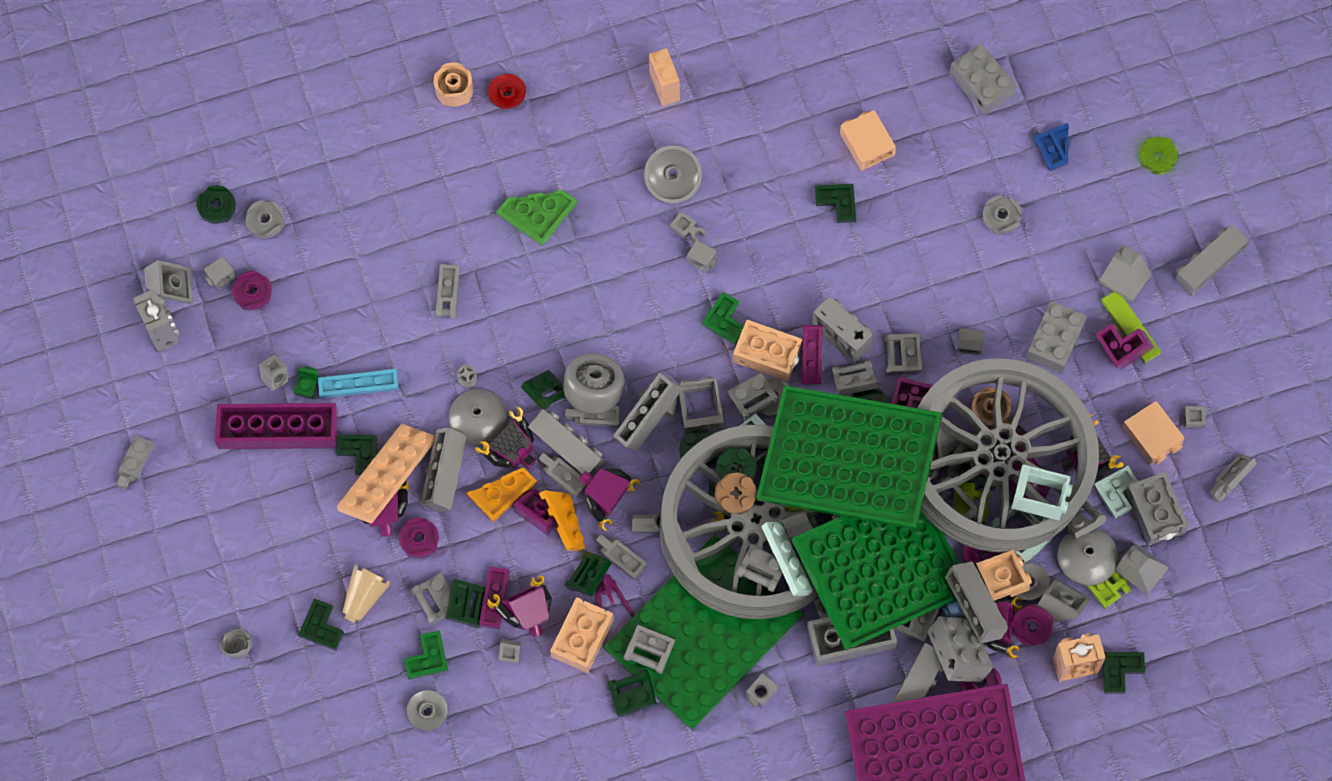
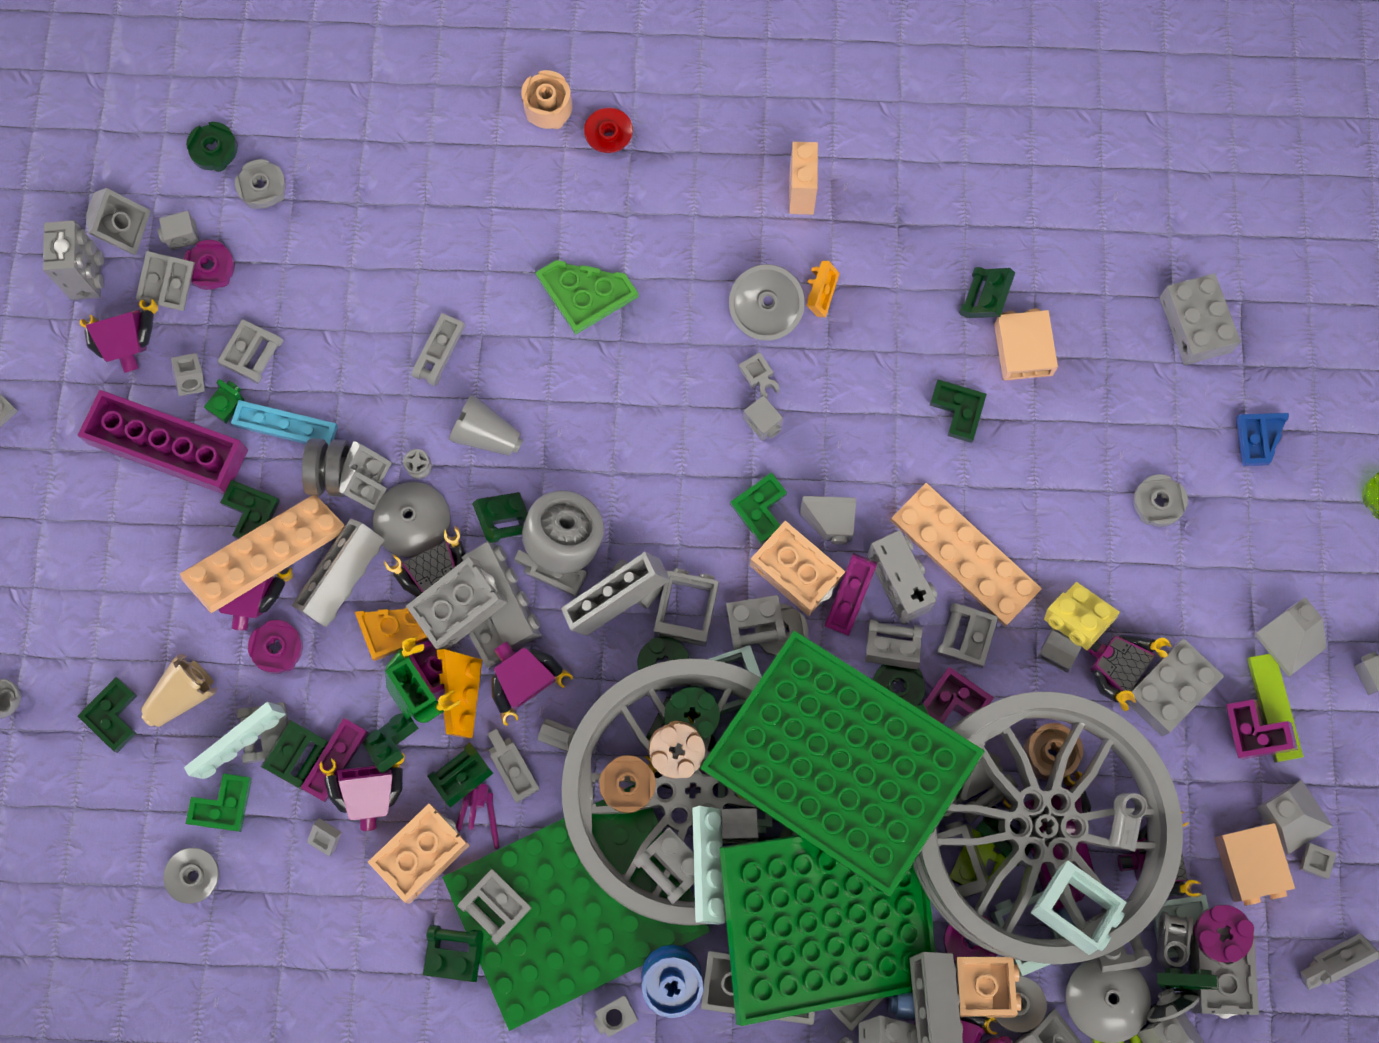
camera: 20 degrees right, 5 degrees up
none -> magenta torso [80,298,158,373]
none -> light grey slope [136,251,195,311]
none -> light aqua plate [184,702,286,779]
none -> light grey plate [217,319,283,384]
none -> flat silver wheel [302,438,351,497]
none -> light grey slope [340,441,392,510]
none -> dark green plate [362,713,419,773]
none -> green torso [385,636,460,723]
none -> light grey piece [406,557,508,650]
none -> light grey cone [449,395,523,456]
none -> medium nougat plate [599,755,656,813]
none -> wheel [641,945,704,1018]
none -> light grey slope [800,496,856,545]
none -> light orange plate [806,261,840,317]
none -> light nougat plate [890,483,1042,627]
none -> dark green plate [959,267,1015,318]
none -> light yellow plate [1044,582,1120,651]
none -> torso [1084,635,1172,711]
none -> light grey piece [1108,793,1148,851]
none -> dish [1146,989,1200,1022]
none -> light grey piece [1156,911,1193,968]
none -> dark green plate [1157,968,1219,992]
none -> magenta plate [1194,905,1254,963]
none -> light grey slope [1256,780,1333,855]

